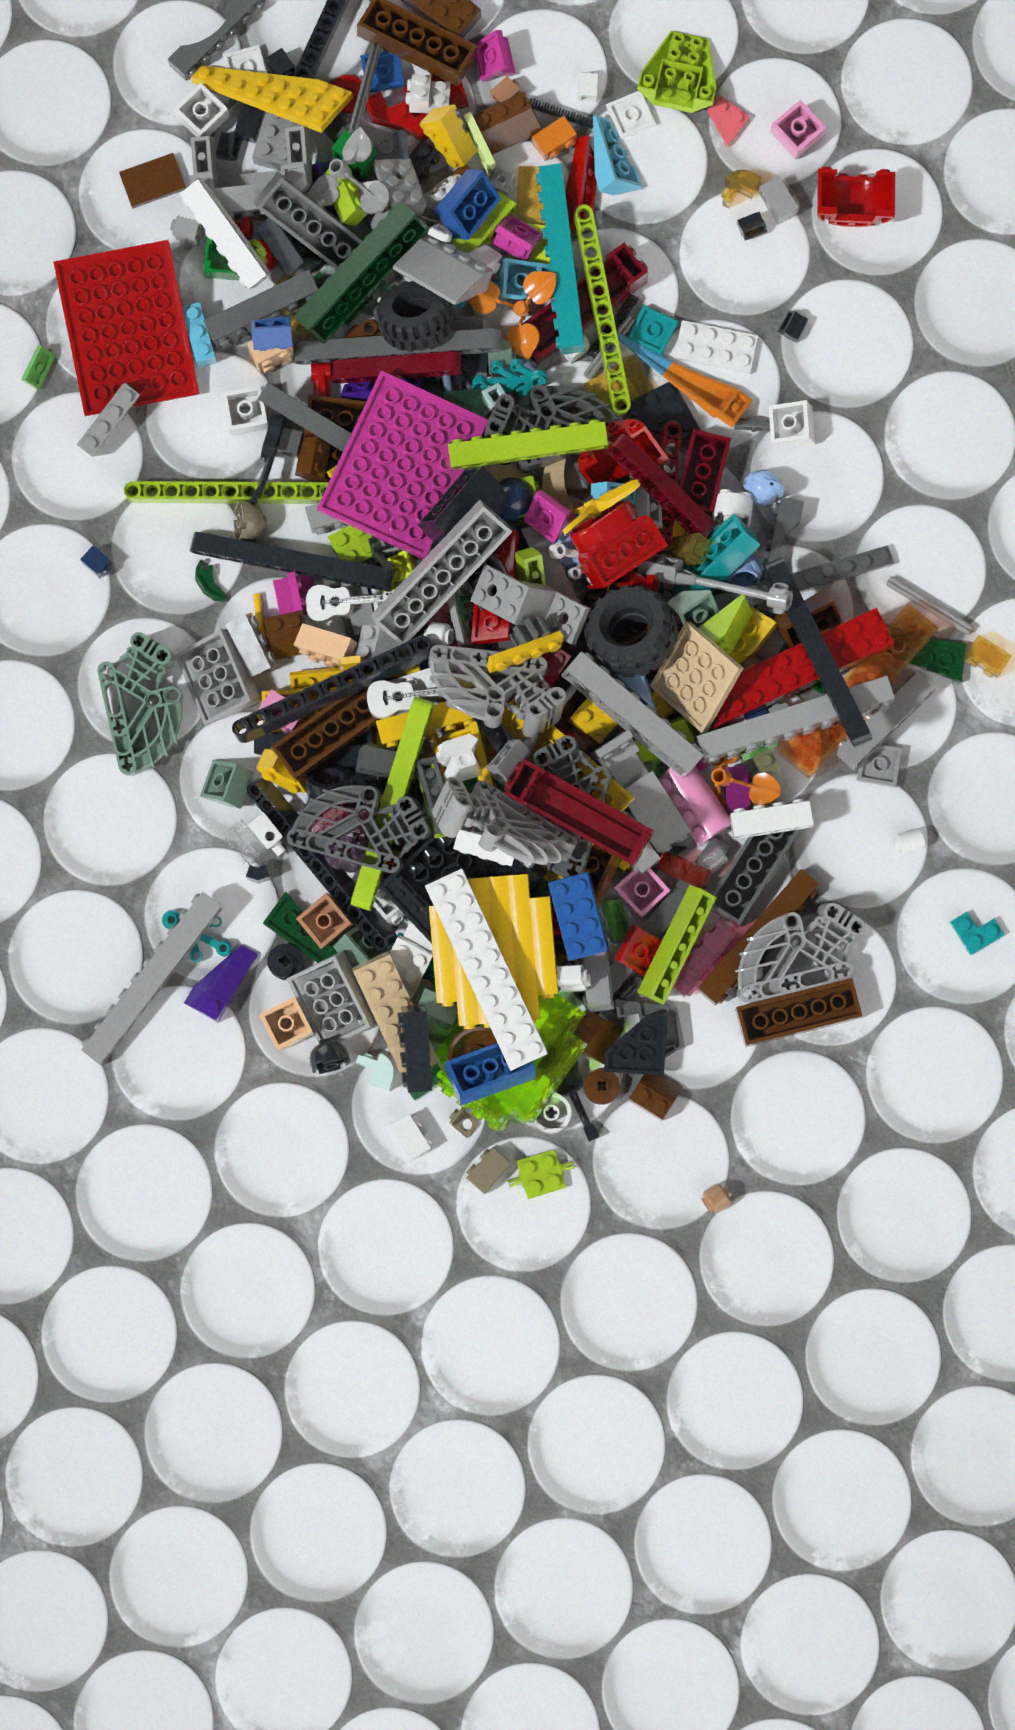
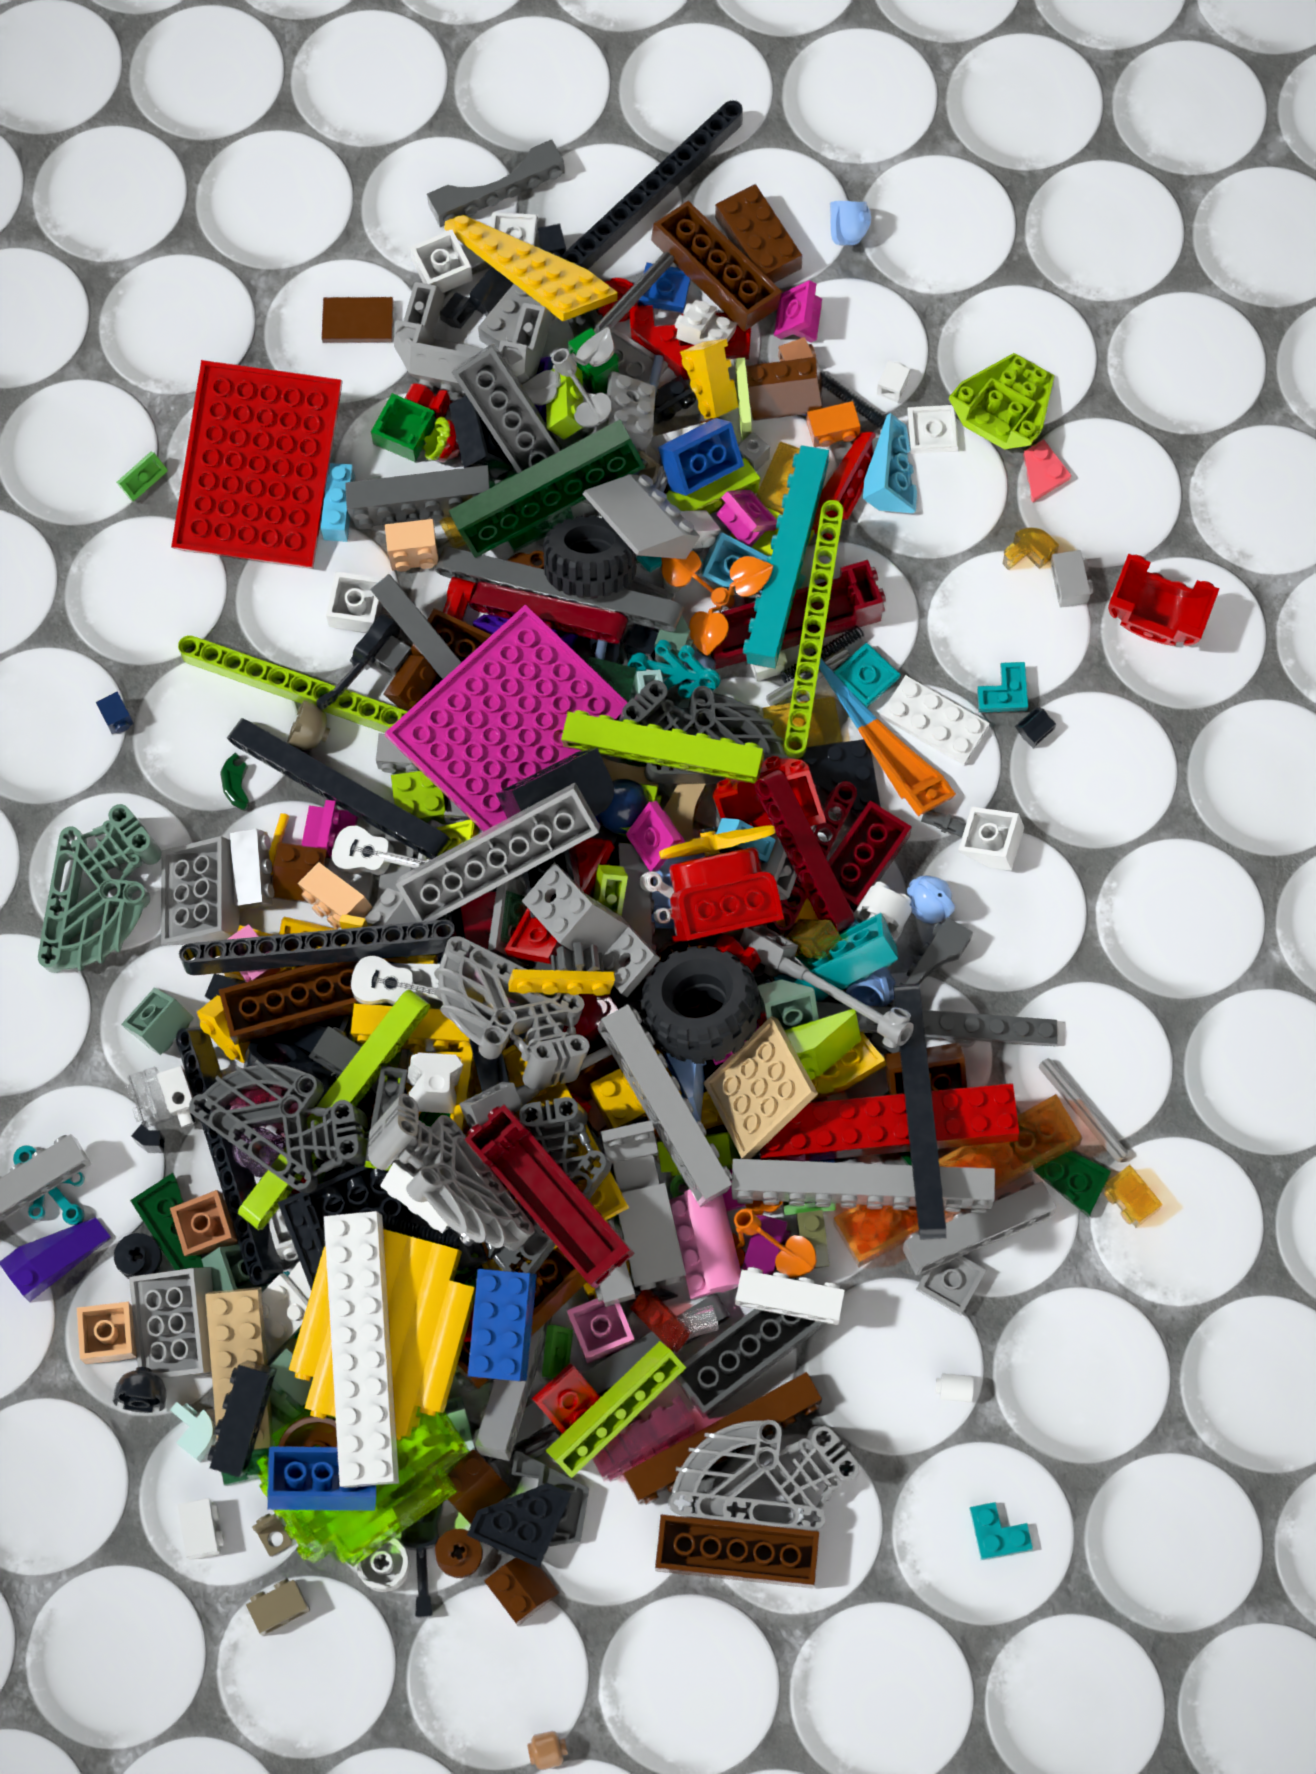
camera: 20 degrees right, 10 degrees down
light grey brick [76,383,141,457] -> none
light grey brick [170,215,204,246] -> none
white brick [180,179,272,289] -> none
brick [251,317,293,351] -> none
pearl dark grey bar [368,537,395,577] -> none
white head [423,622,455,646] -> none
white tile [428,224,452,242] -> none
lime plate [507,1149,575,1199] -> none
white brick [557,965,591,992] -> none
black piece [736,211,767,241] -> none
bright pink brick [770,100,826,160] -> none
none -> teal plate [977,662,1028,712]

